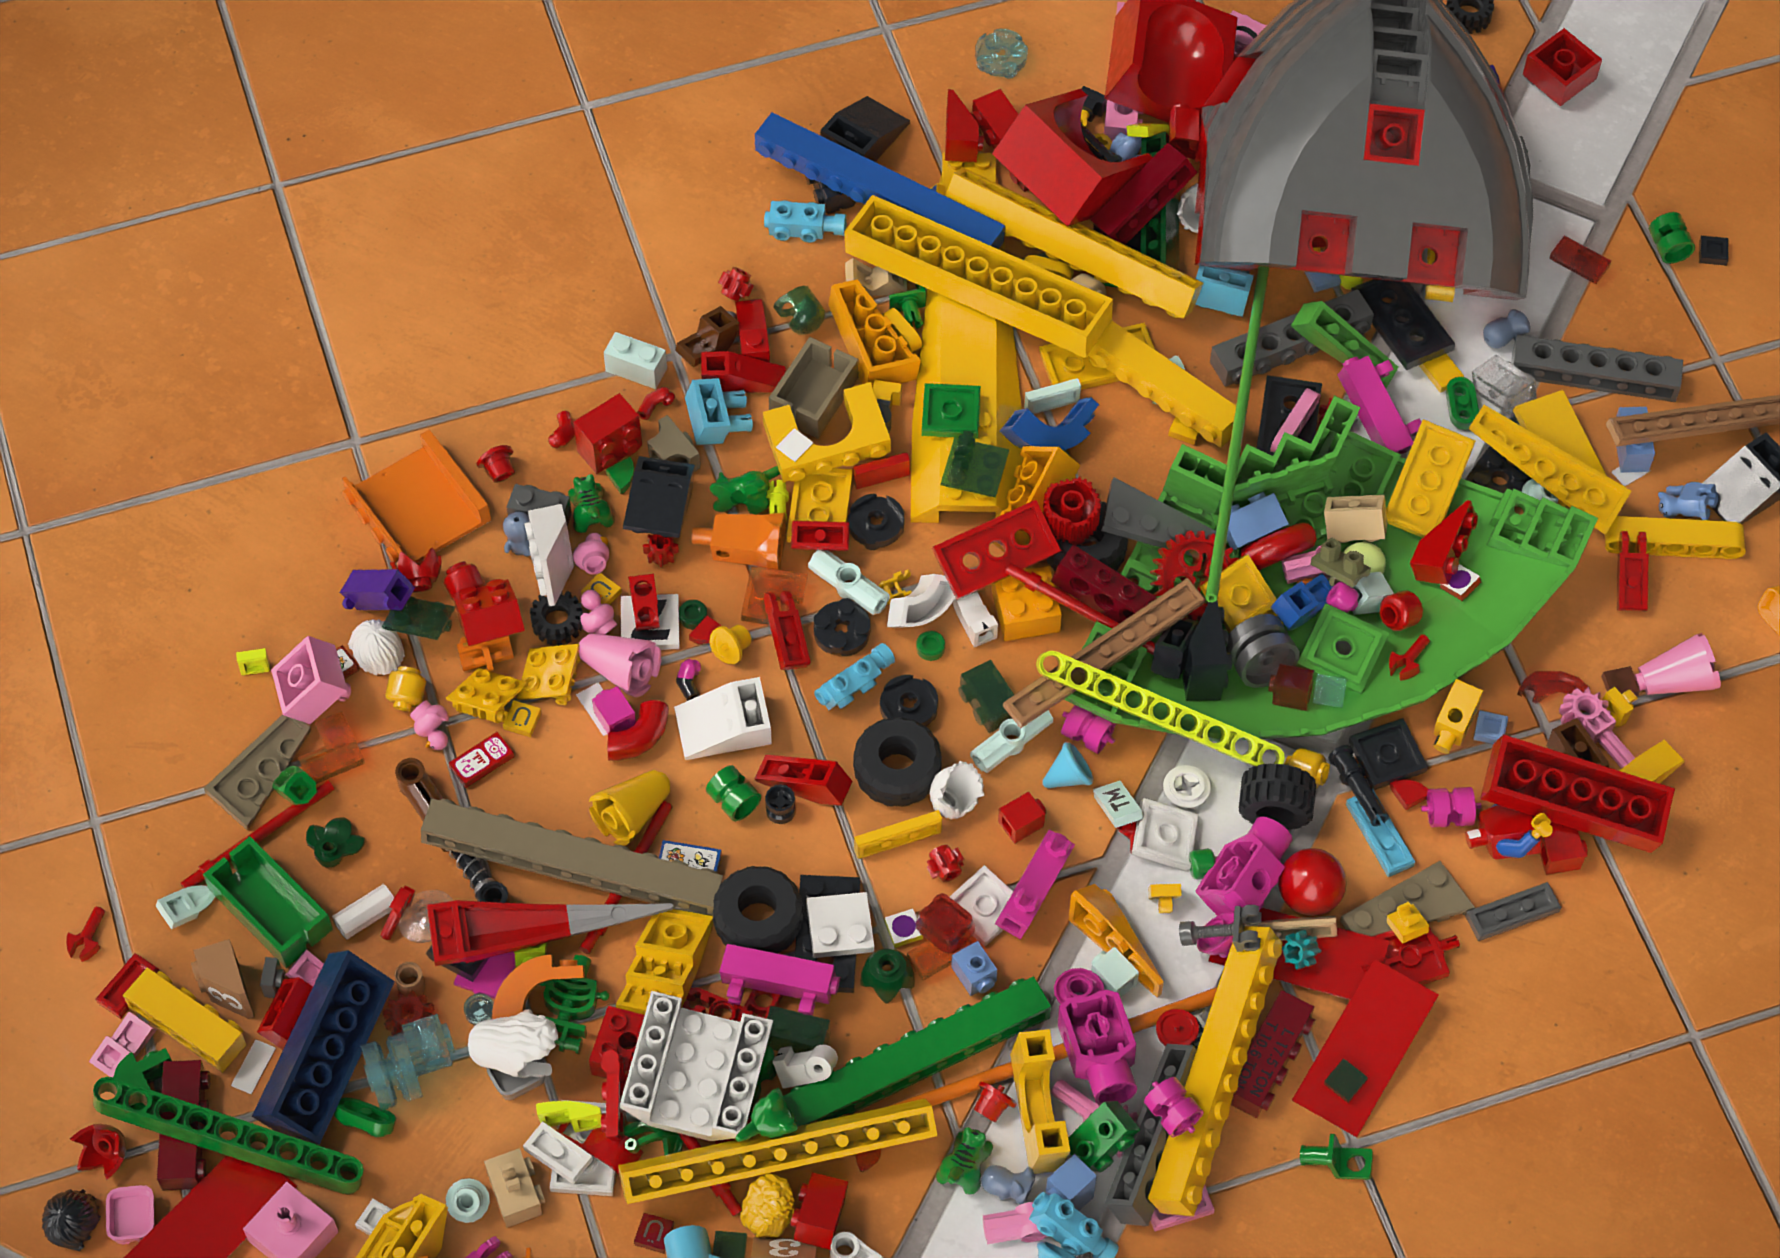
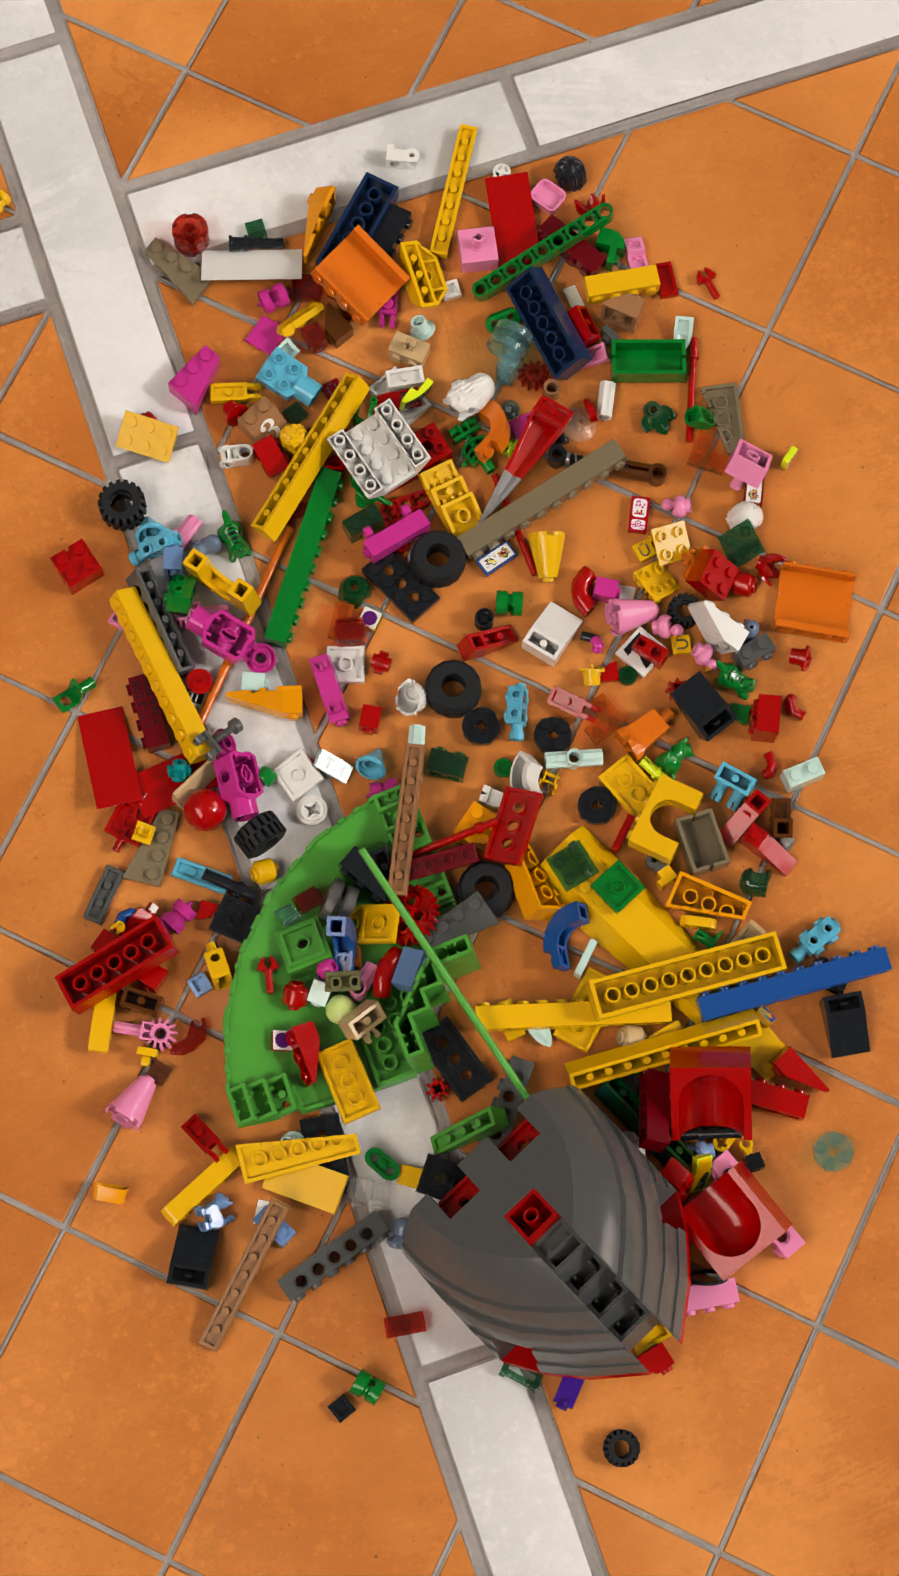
camera: 130 degrees right, 15 degrees up
dark purple brick [339,569,415,610] -> none
yellow head [385,666,426,711] -> none
red hinge [601,1049,625,1140] -> none
dark tan brick [647,415,700,472] -> none
red gear [718,267,754,301] -> none
green animal [735,1087,798,1142] -> none
white leg [773,1045,838,1089] -> none
white sticker [776,428,813,462] -> none
red slope [791,521,850,551] -> none
white plate [806,892,874,958] -> none
yellow tile [854,810,942,859] -> none
medium blue brick [951,941,997,996] -> none
red piece [973,1081,1017,1123] -> none
neon yellow beam [1036,651,1285,766] -> none
red brick [1043,476,1101,545] -> none
dark pink wheel [1144,1077,1204,1138] -> none
yellow tile [1148,884,1182,913] -> none
bright pink beam [1270,388,1321,453] -> none
clear green tile [1324,1058,1368,1103] -> none
dark pink brick [1337,356,1421,455] -> none
red brick [1522,28,1602,106] -> none

